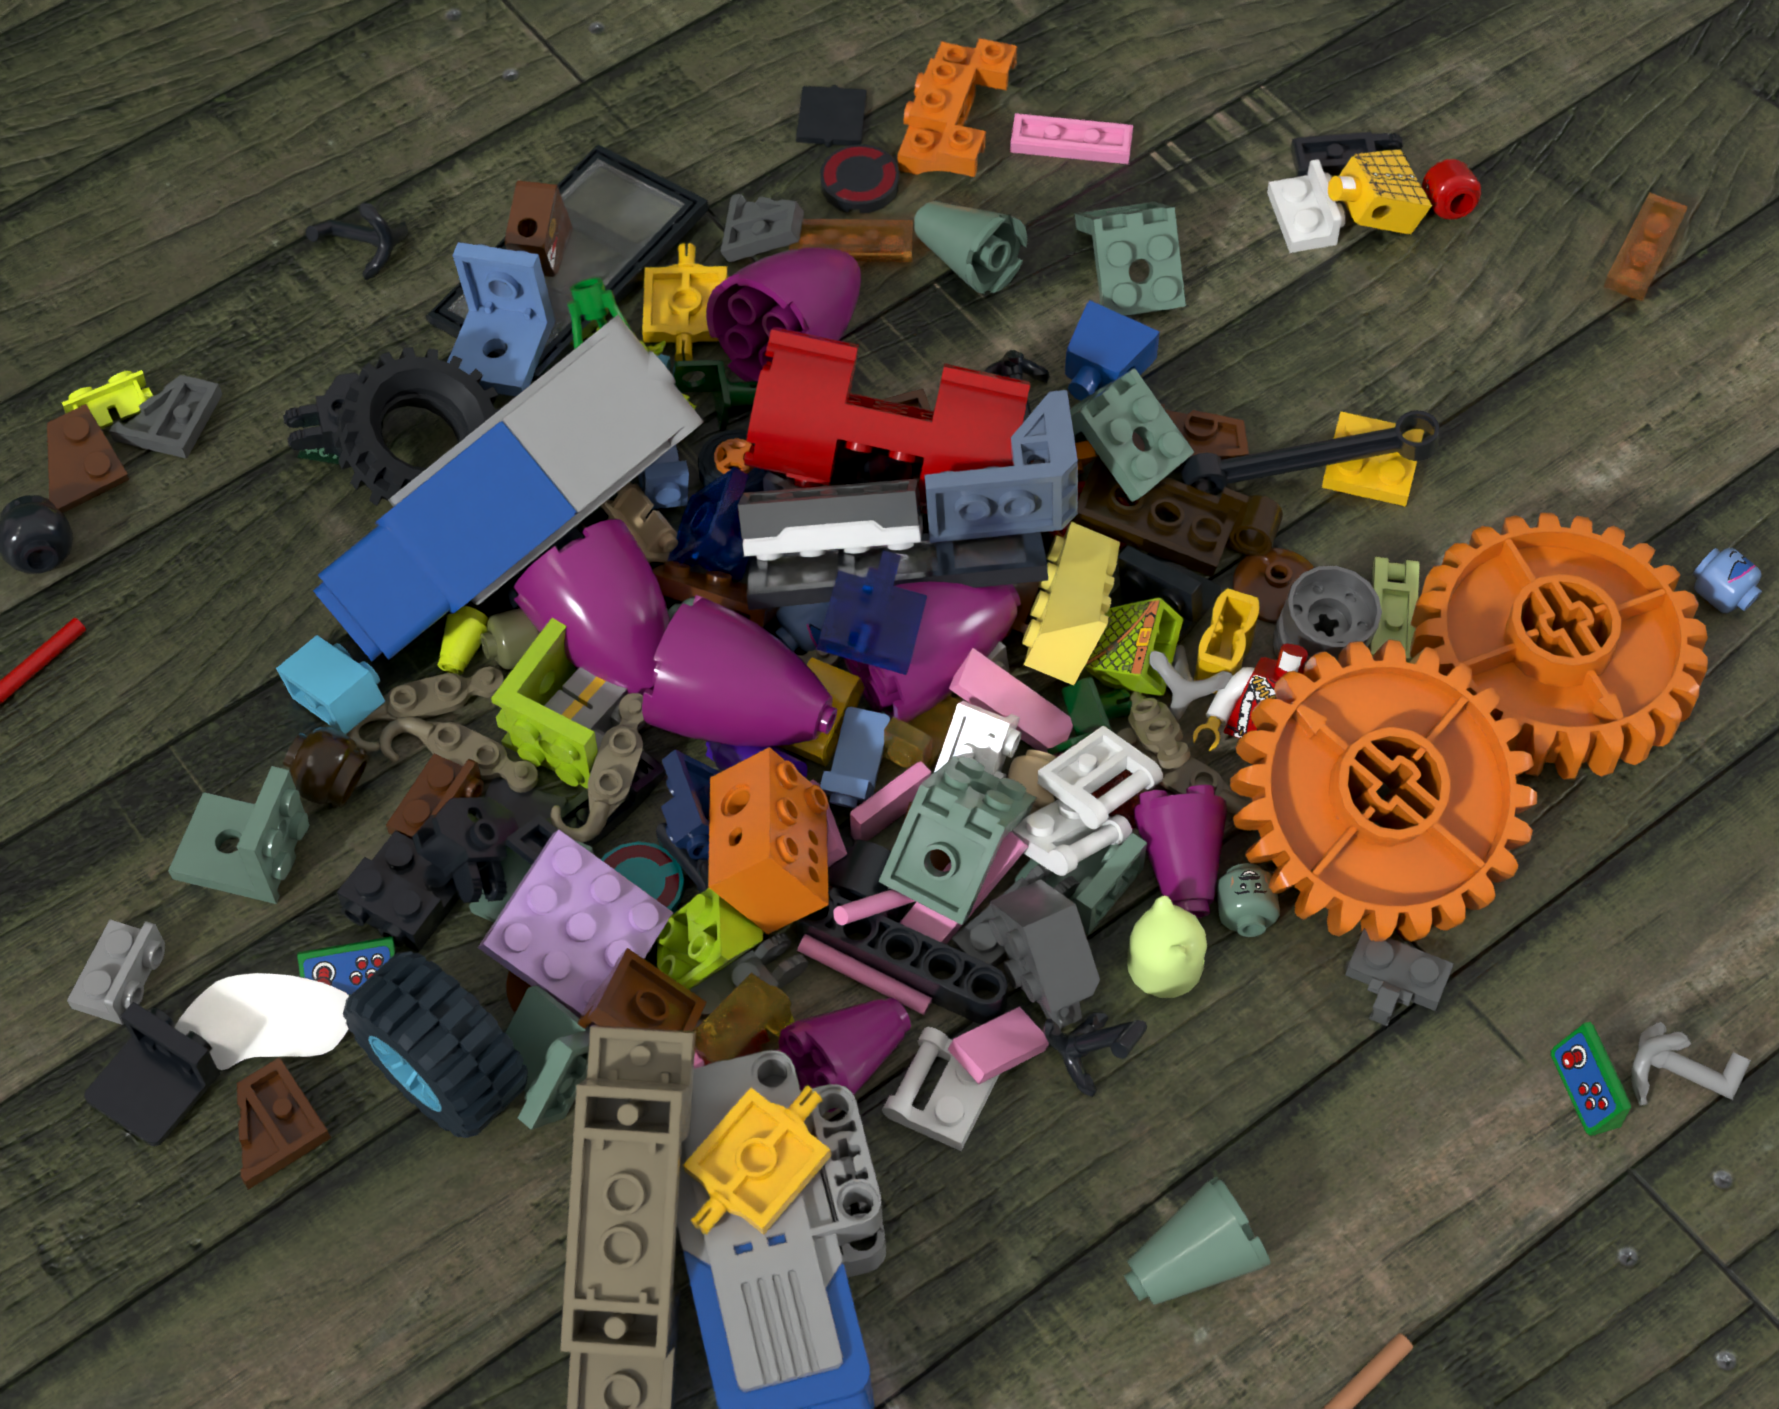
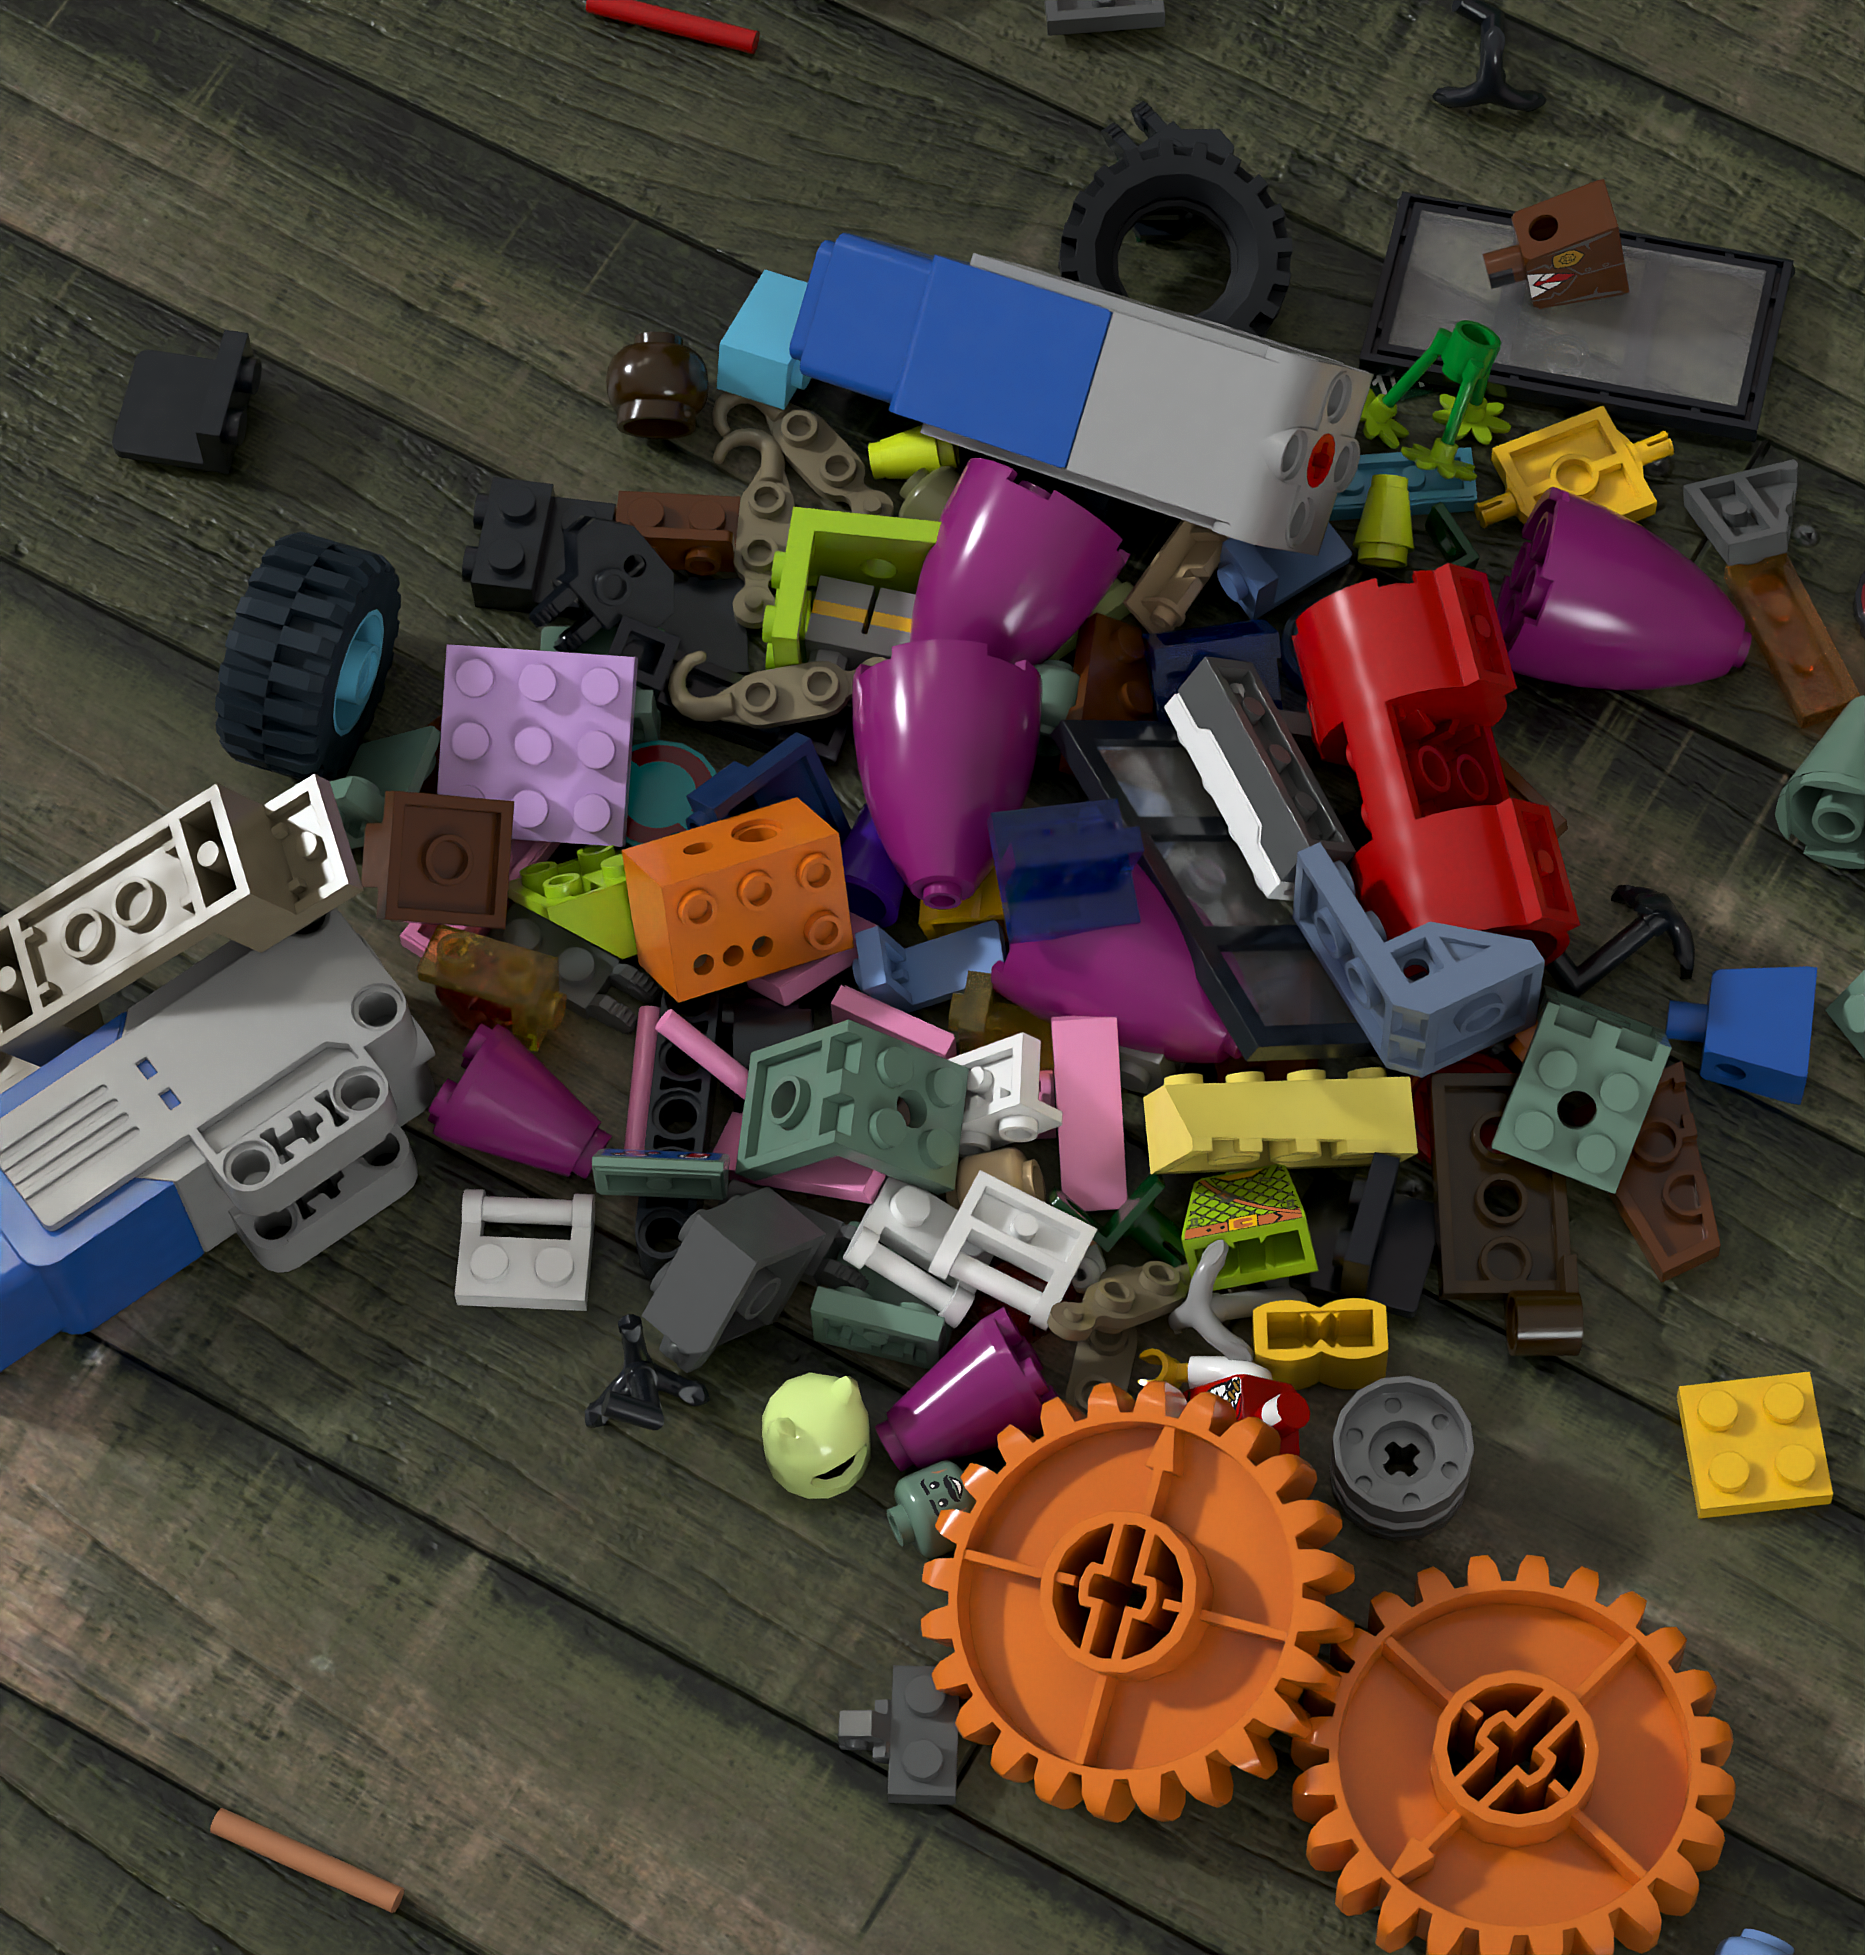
camera: 70 degrees right, 5 degrees up
light grey bracket [67,920,165,1025] -> none
sand green bracket [168,766,310,904] -> none
white sticker [175,973,349,1070] -> none
reddish brown wing [237,1057,331,1190] -> none
slope [297,936,396,996] -> none
medium blue bracket [447,242,555,396] -> none
yellow plate [683,1086,831,1235] -> none
bright pink tile [948,1007,1049,1084] -> none
sand green cone [1124,1176,1271,1305] -> none
black piece [1180,410,1439,496] -> none
reddish brown dish [1232,548,1314,623] -> none
yellowish green plate [1369,557,1420,663] -> none
none -> sand green slope [592,1149,730,1200]

